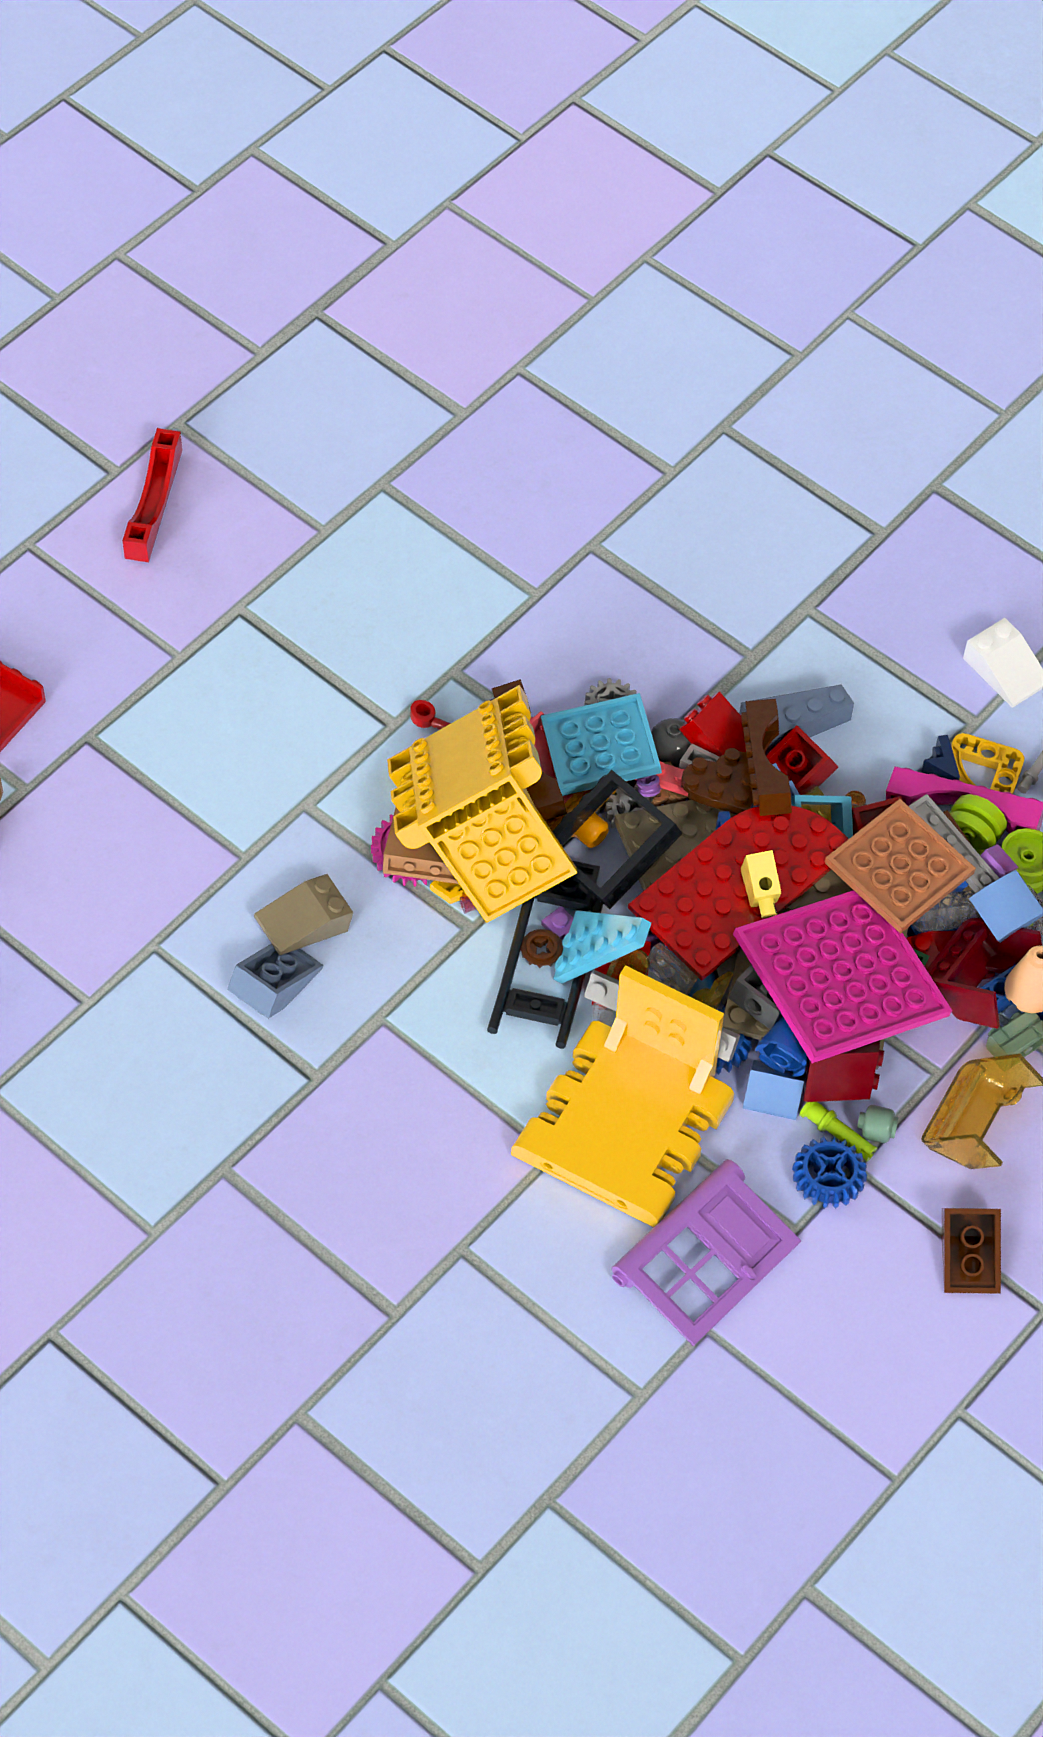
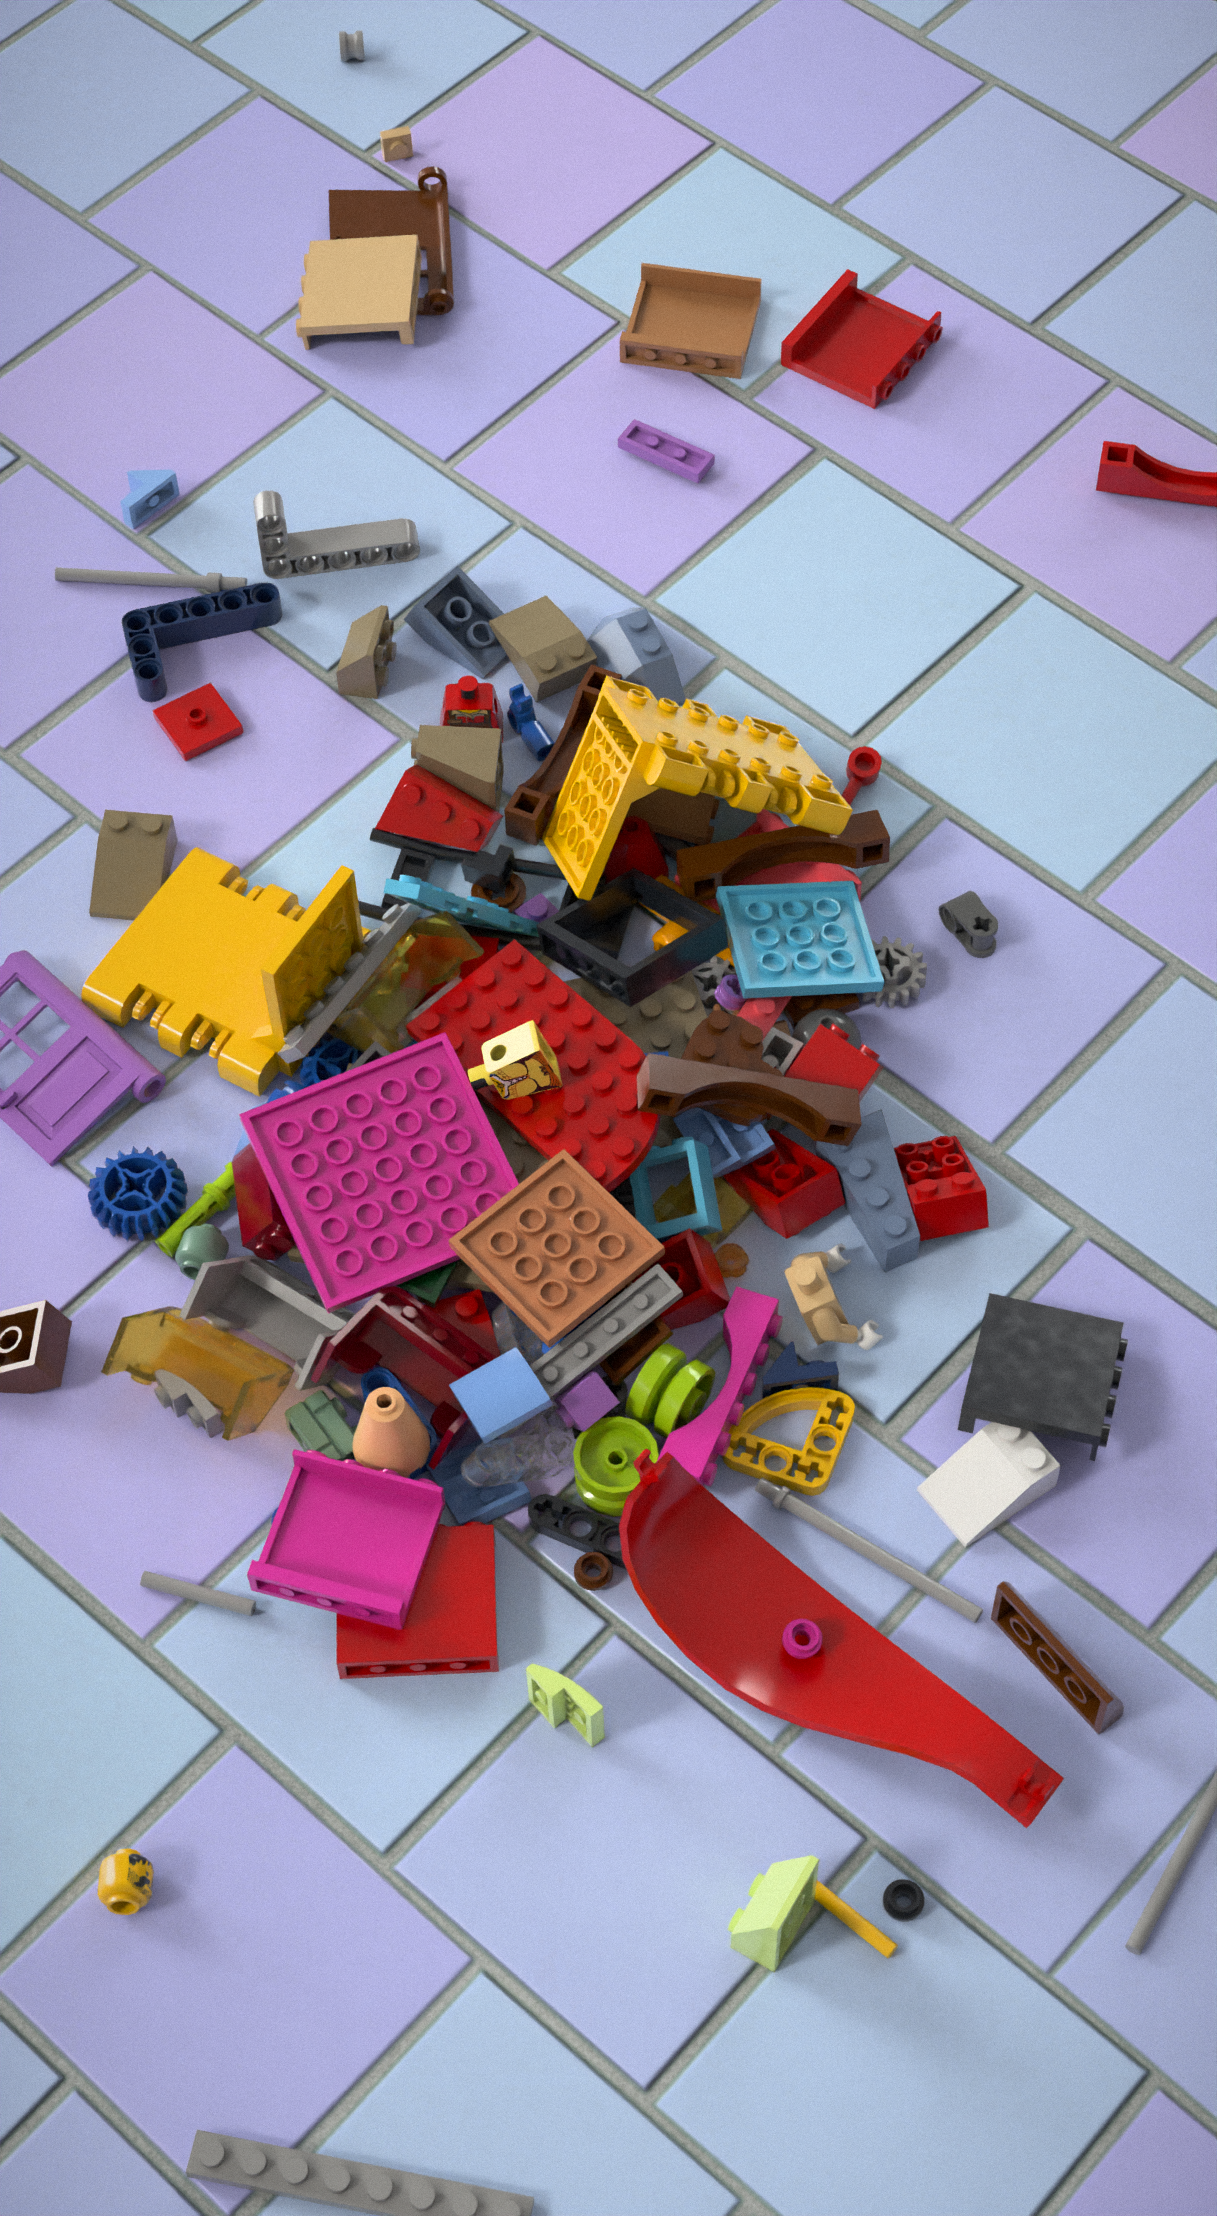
camera: 95 degrees right, 0 degrees up
none -> light grey bar [55,567,247,592]
none -> dark tan slope [89,809,178,920]
none -> light blue slope [120,469,180,529]
none -> dark blue beam [122,582,282,702]
none -> red plate [152,682,244,761]
none -> light grey slope [154,1369,223,1438]
none -> light grey windscreen [179,1255,355,1391]
none -> light grey beam [253,491,420,579]
none -> dark tan slope [336,605,396,699]
none -> red wedge [375,764,504,852]
none -> dark tan slope [411,725,504,813]
none -> red torso [440,675,503,743]
none -> black panel [461,844,517,894]
none -> reddish brown arch [504,664,622,846]
none -> blue bar [507,683,555,761]
none -> sand blue wedge [587,607,686,706]
none -> medium lavender plate [618,419,715,483]
none -> tan torso [784,1244,883,1350]
none -> red slope [894,1136,989,1241]
none -> dark grey piece [938,890,998,958]
none -> black panel [958,1293,1128,1461]

